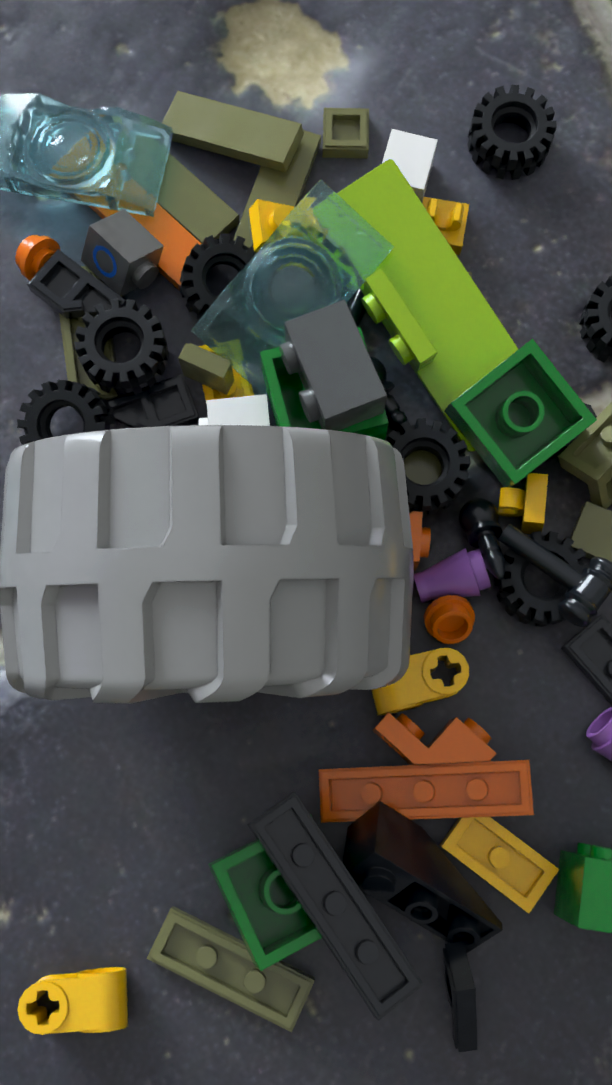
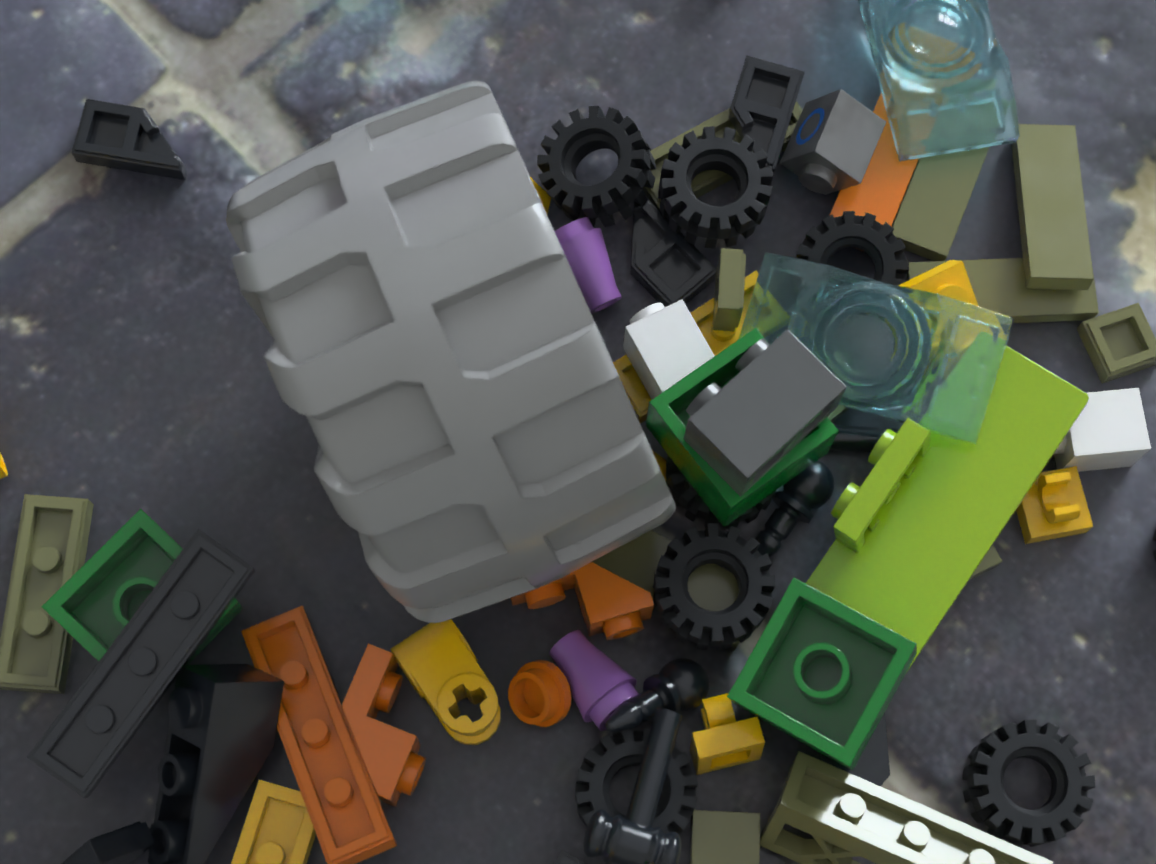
camera: 65 degrees right, 5 degrees down
orange plate [15,235,61,280] -> none

